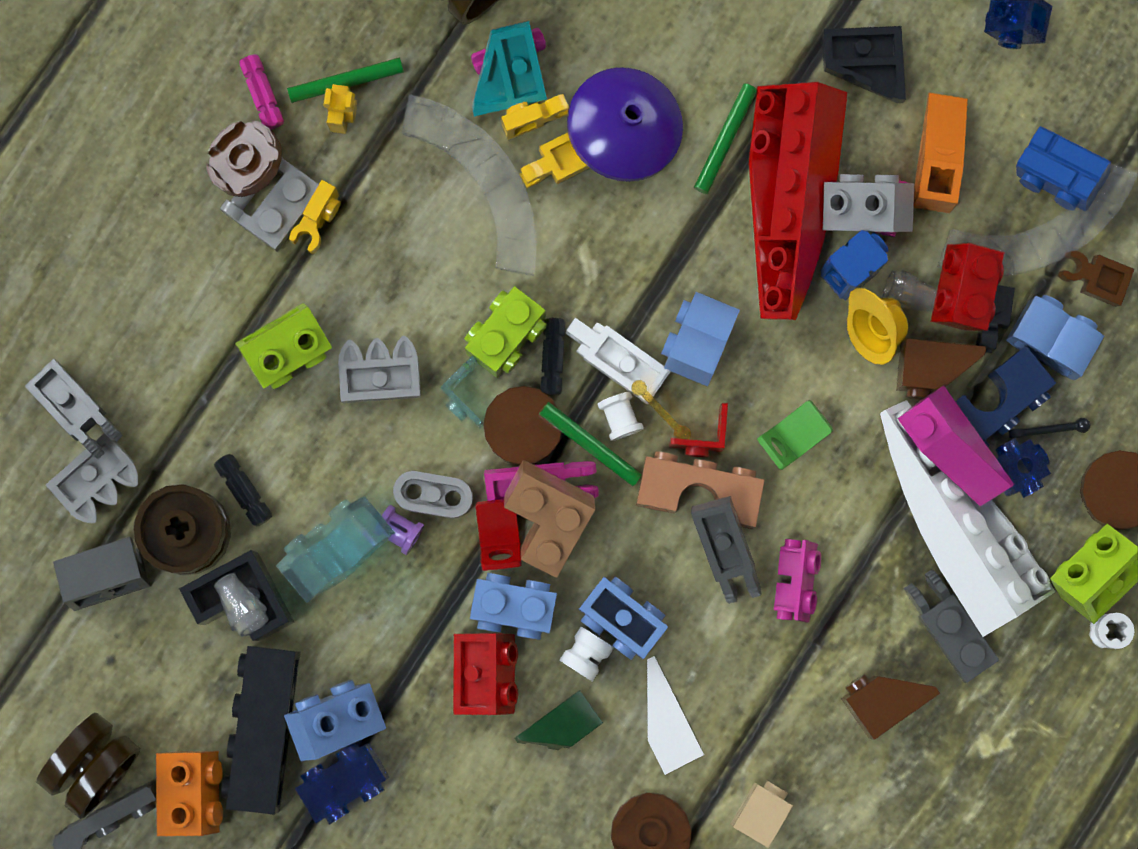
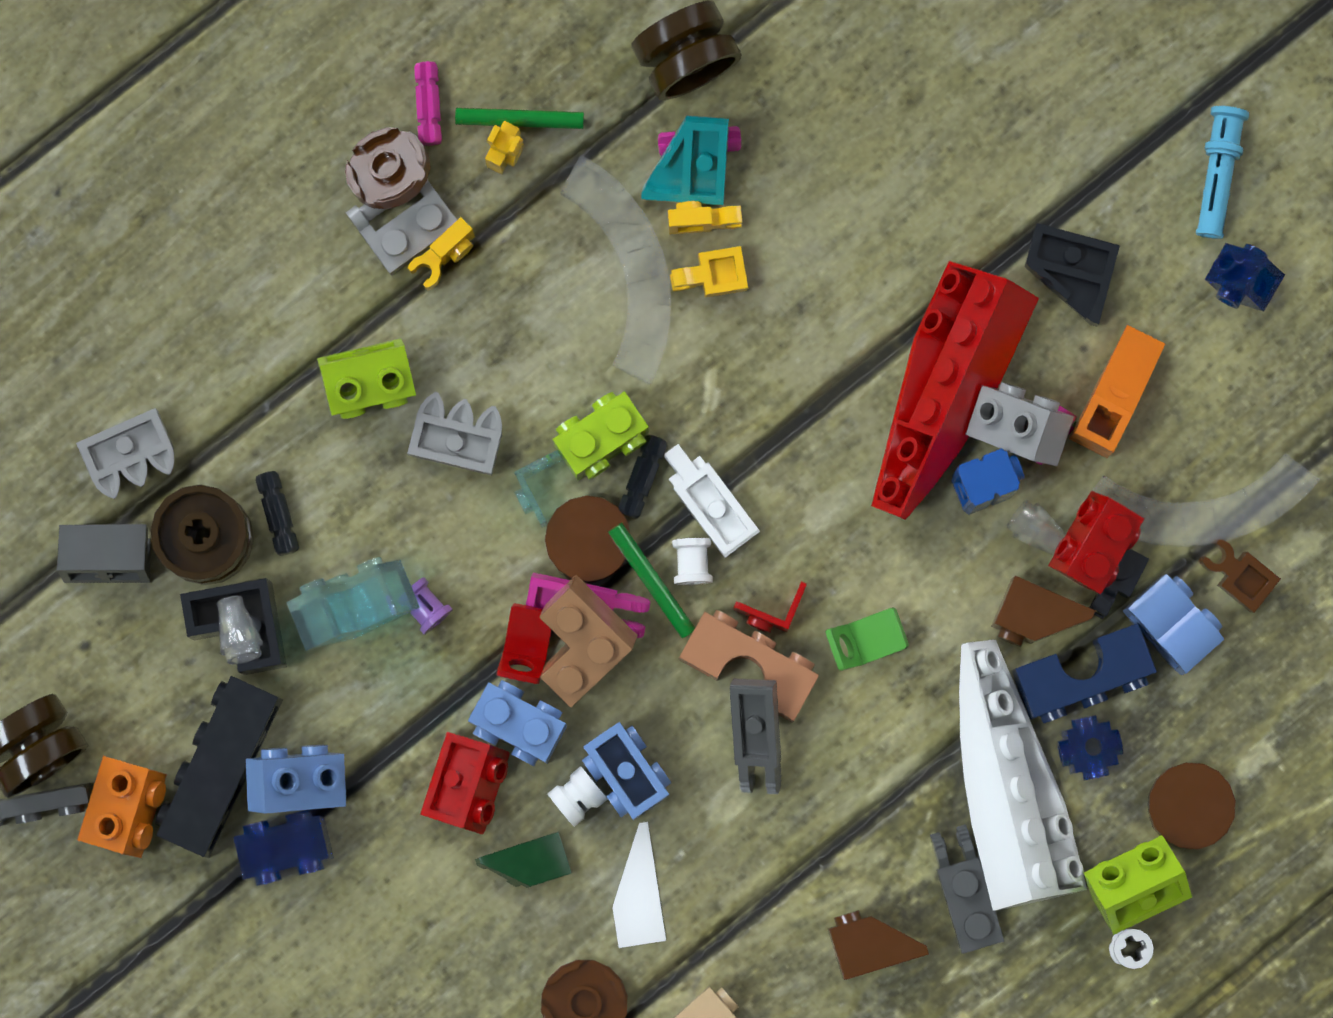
camera: 20 degrees right, 0 degrees up
hinge [25,359,123,459] -> none
light grey plate [393,471,473,519] -> none
dark purple dish [567,67,683,182] -> none
clear yellow hinge [631,380,691,439] -> none
medium blue brick [661,292,740,387] -> none
green bar [694,83,757,194] -> none
dark pink hinge [773,539,821,623] -> none
yellow piece [847,287,908,365] -> none
dark pink slope [897,385,1014,507] -> none
black hinge [1008,418,1091,439] -> none
blue brick [1016,126,1111,212] -> none

